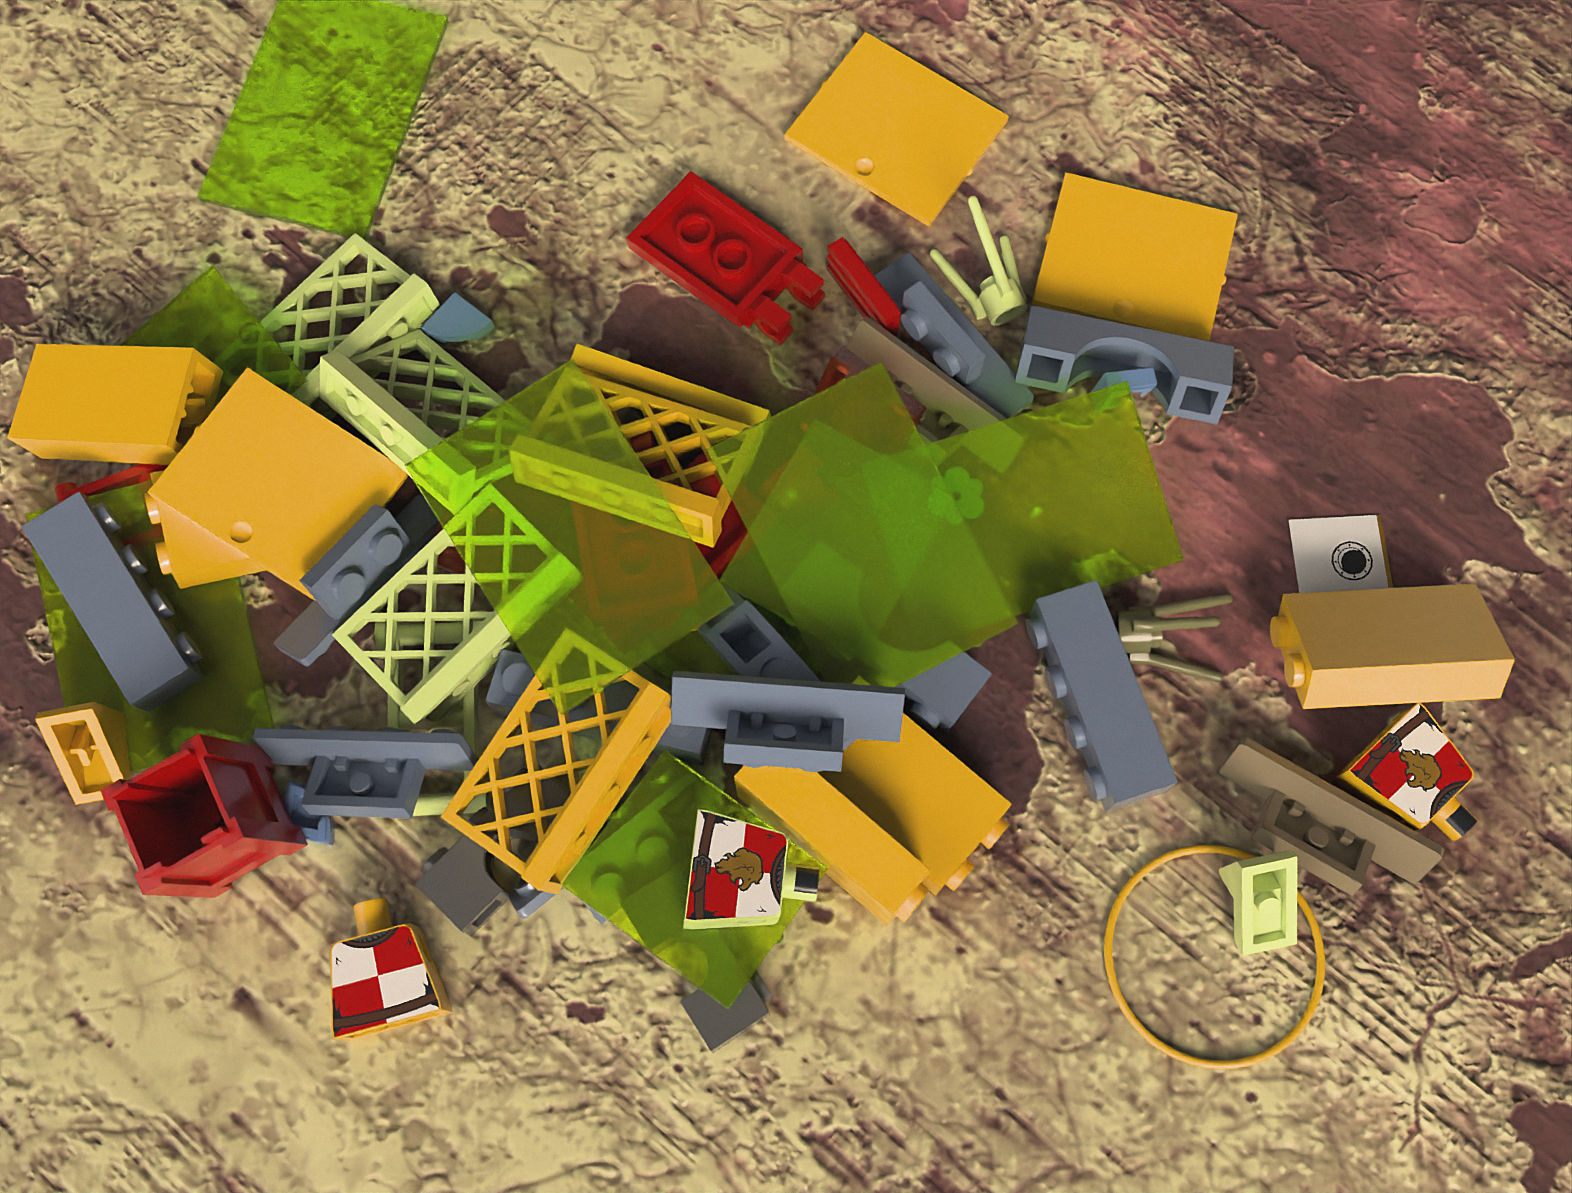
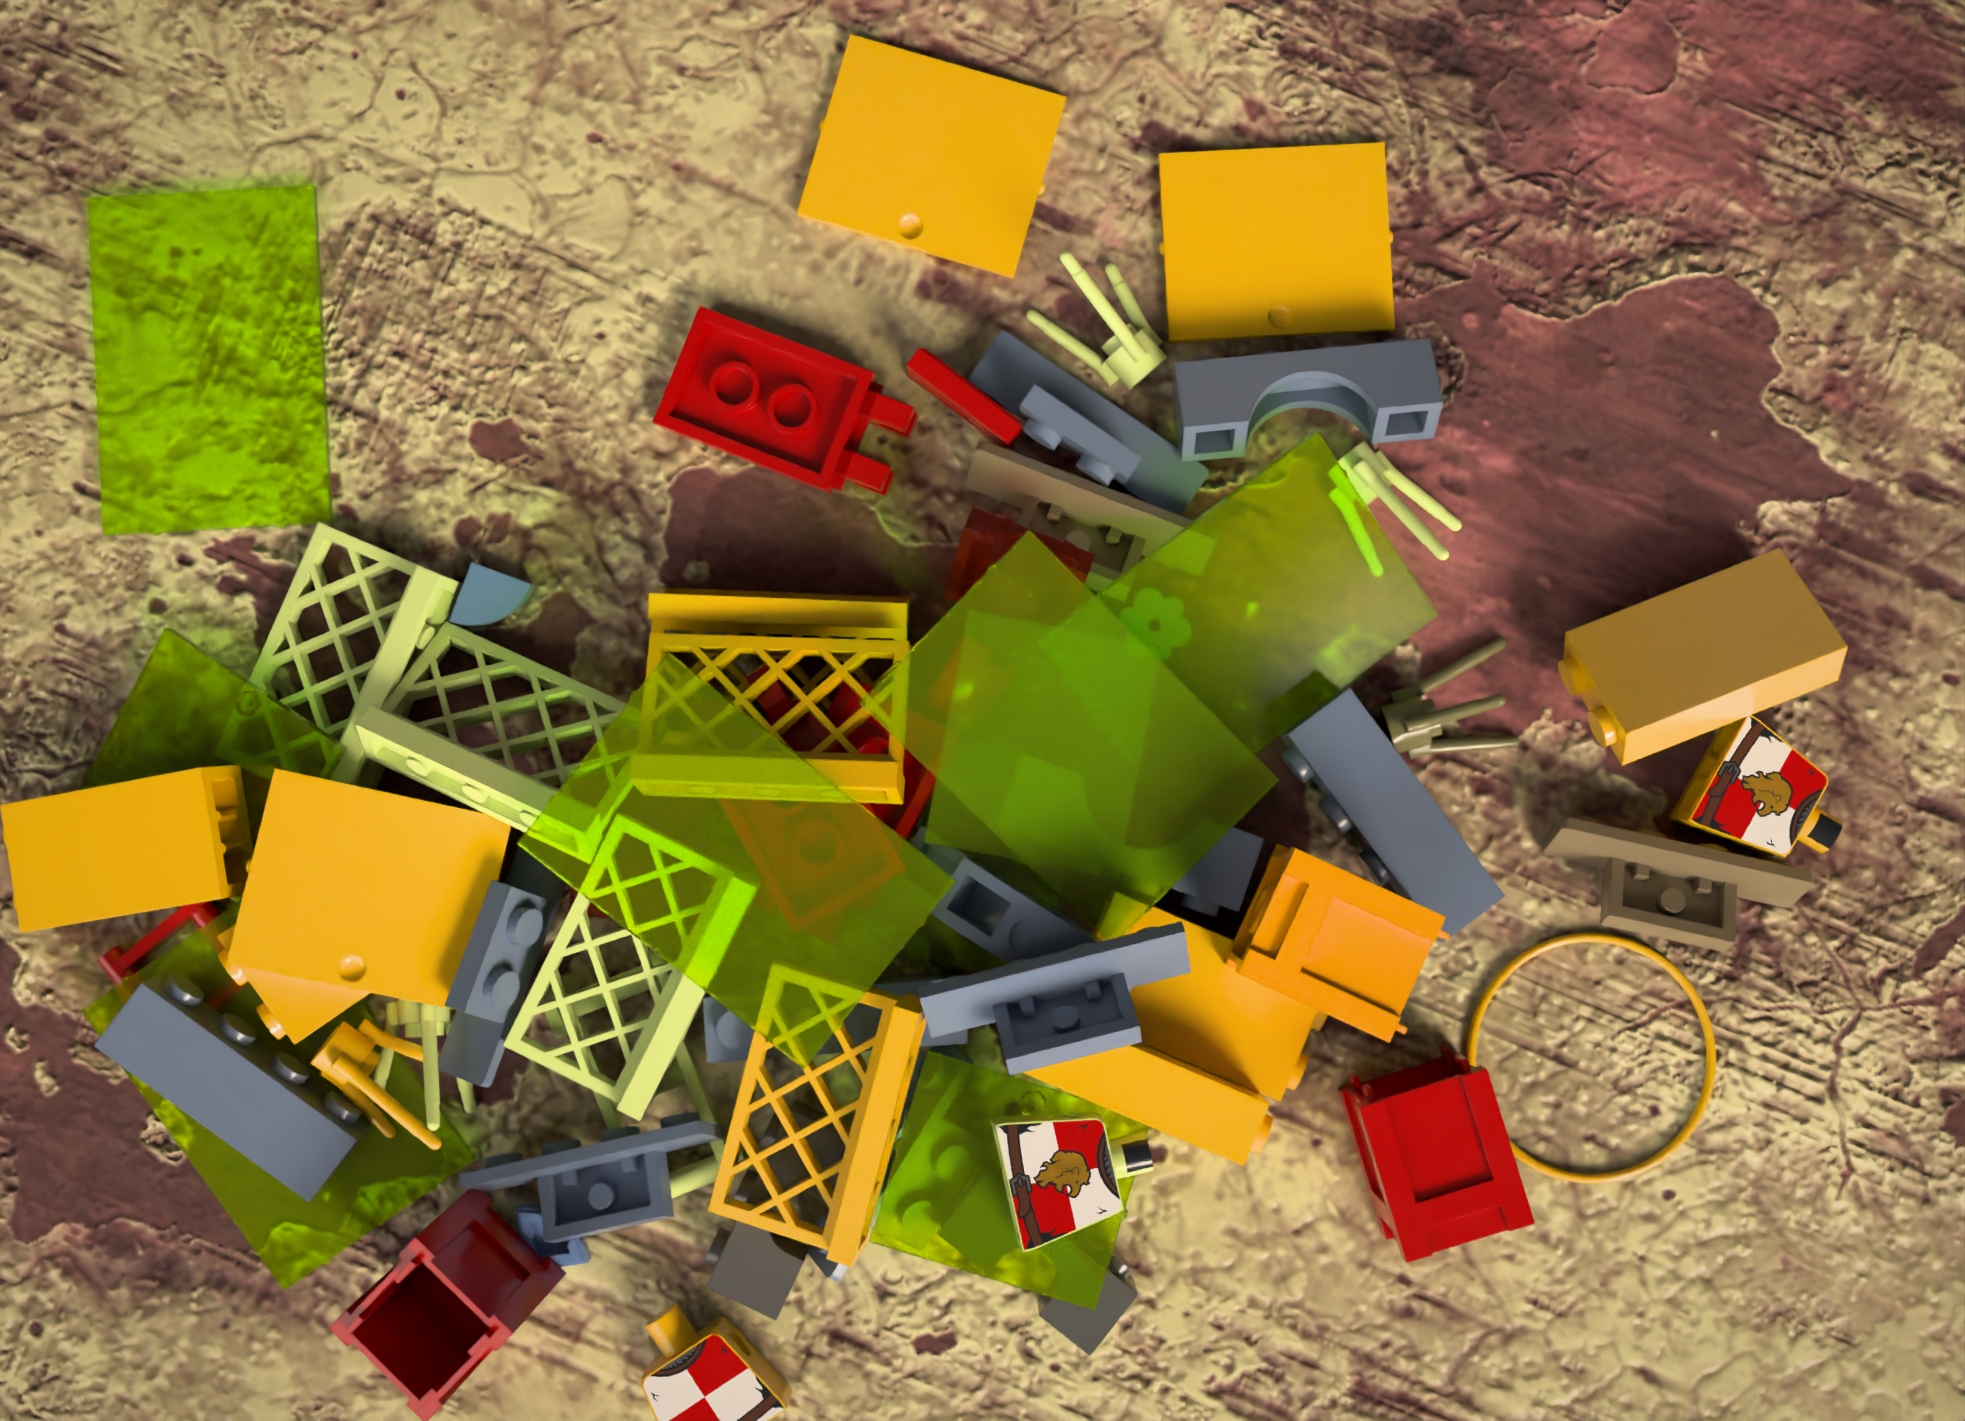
camera: 20 degrees left, 15 degrees up
yellow slope [35,702,131,805] -> none
medium blue tile [1089,368,1157,411] -> none
yellowish green slope [1219,850,1297,956] -> none
white sticker [1288,515,1393,593] -> none
none -> yellow plant [310,1019,442,1150]
none -> yellowish green plant [370,998,477,1131]
none -> light orange container [1223,844,1450,1043]
none -> yellowish green plant [1325,441,1462,576]
none -> red container [1337,1045,1535,1263]

